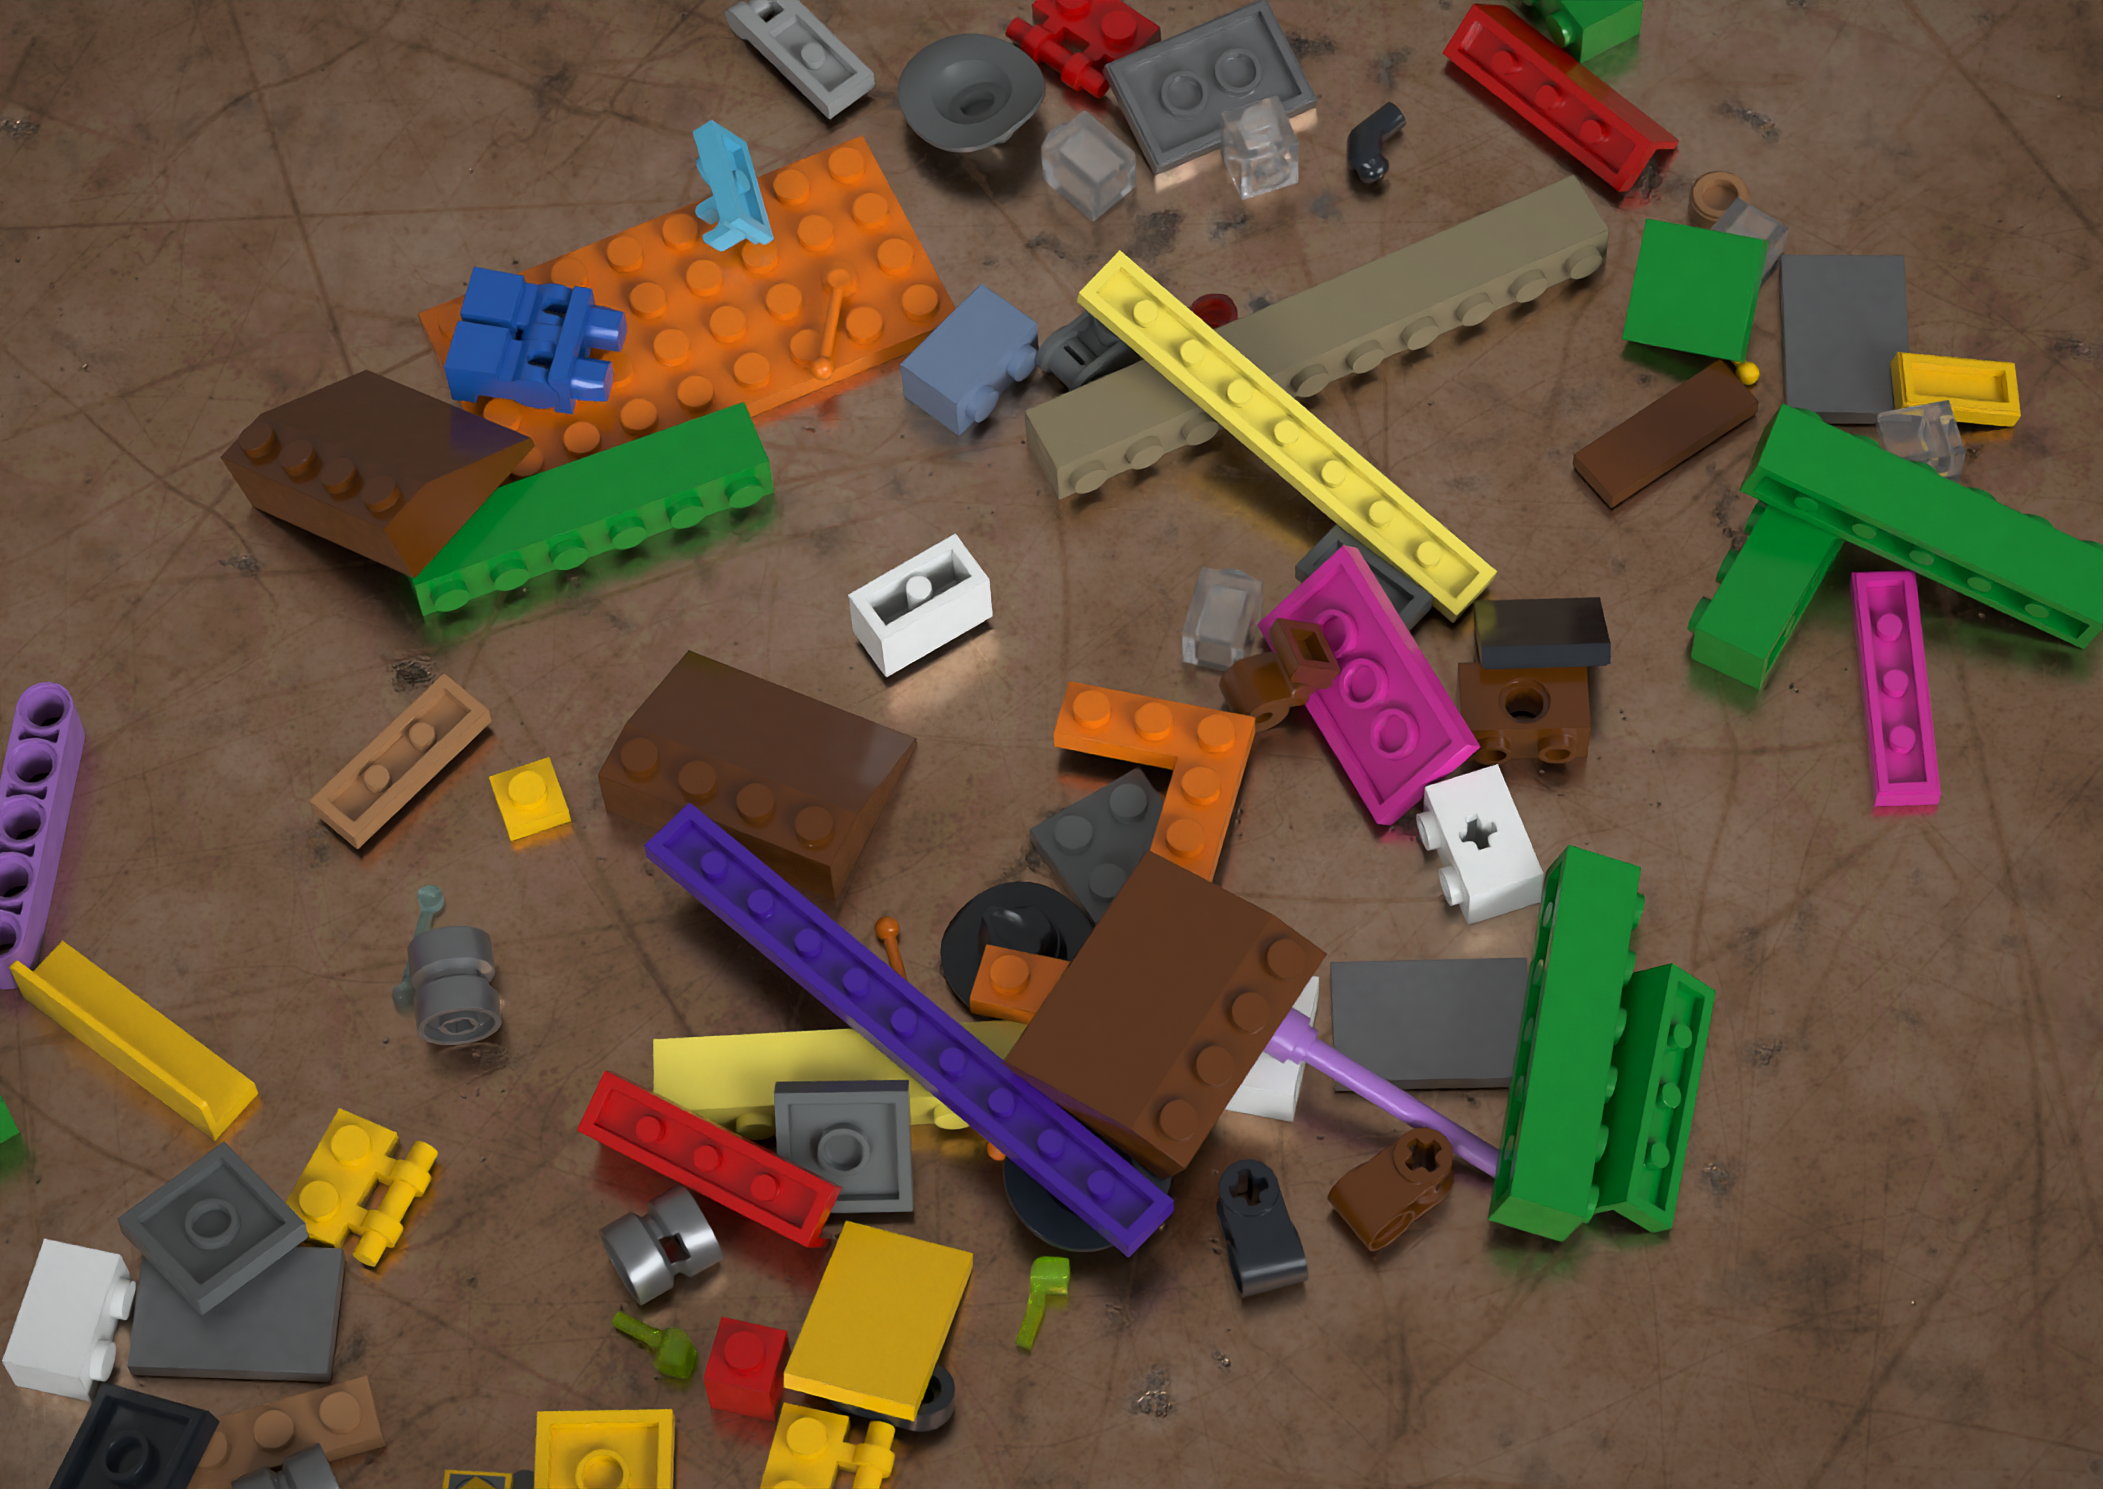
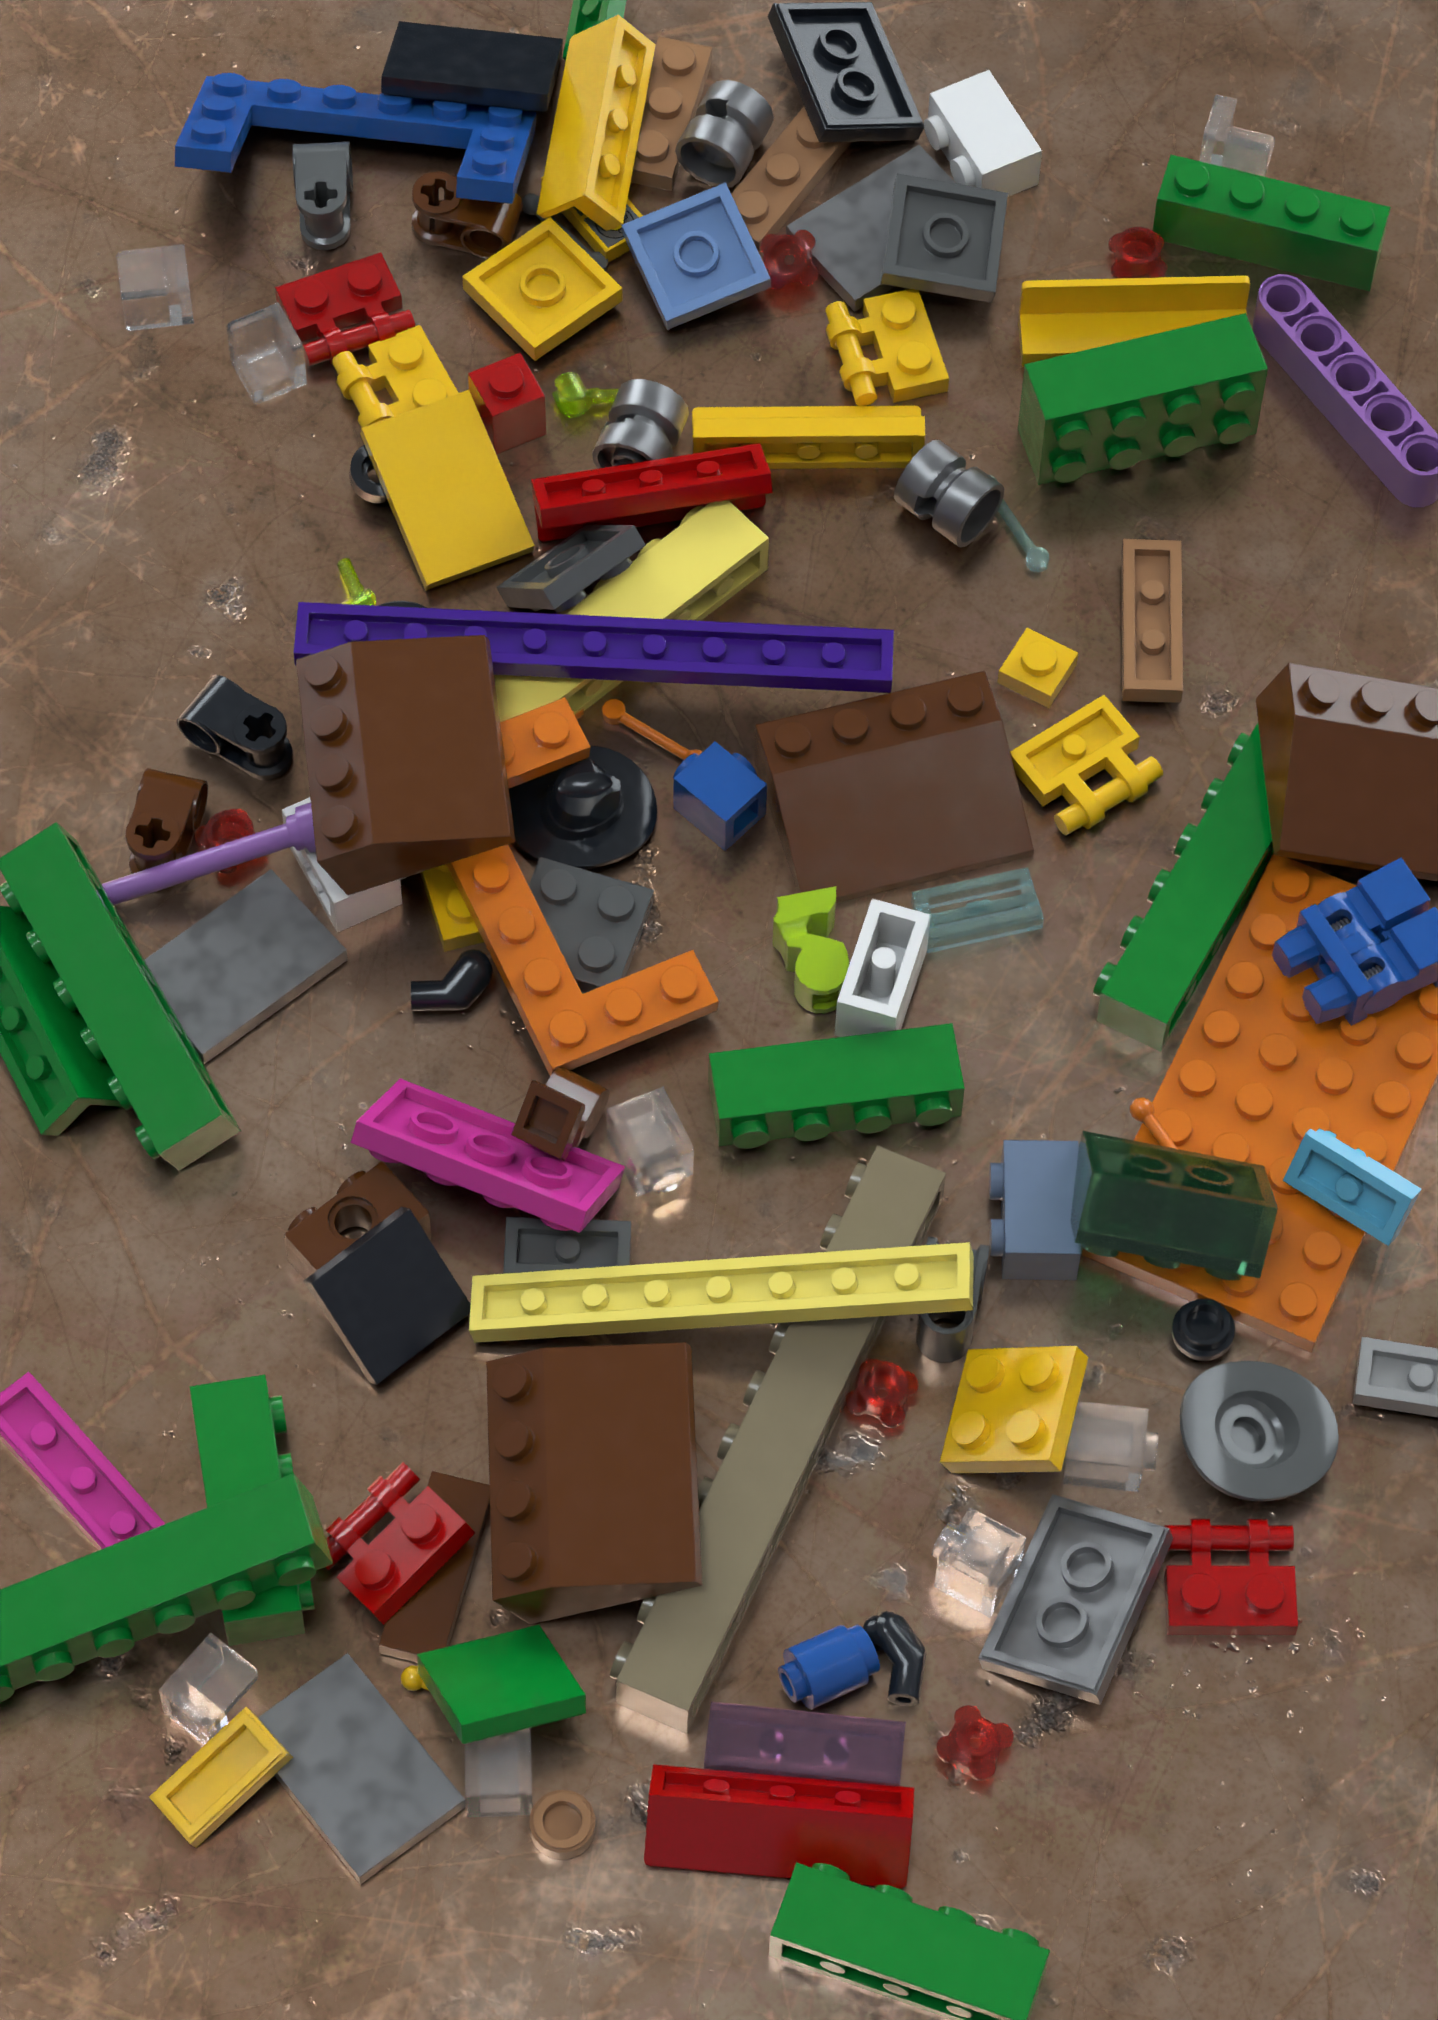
camera: 135 degrees right, 0 degrees up
white brick [1416,764,1544,925] -> none
none -> clear red plate [195,809,255,874]
none -> red plate [325,1462,475,1625]
none -> black arm [411,949,493,1011]
none -> reddish brown slope [486,1342,702,1624]
none -> medium blue plate [622,182,771,330]
none -> blue brick [673,741,767,851]
none -> yellow panel [692,406,925,469]
none -> clear purple tile [704,1702,906,1786]
none -> green brick [708,1023,965,1149]
none -> clear red plate [760,230,819,290]
none -> lime leg [772,886,849,1013]
none -> blue brick [778,1624,880,1709]
none -> clear light blue tile [911,867,1044,953]
none -> clear red plate [936,1705,1013,1781]
none -> yellow plate [940,1346,1088,1473]
none -> yellow plate [1010,695,1163,835]
none -> green brick [1017,313,1268,485]
none -> clear green slope [1070,1131,1278,1280]
none -> clear red plate [1108,227,1167,279]
none -> black plate [1171,1299,1235,1361]

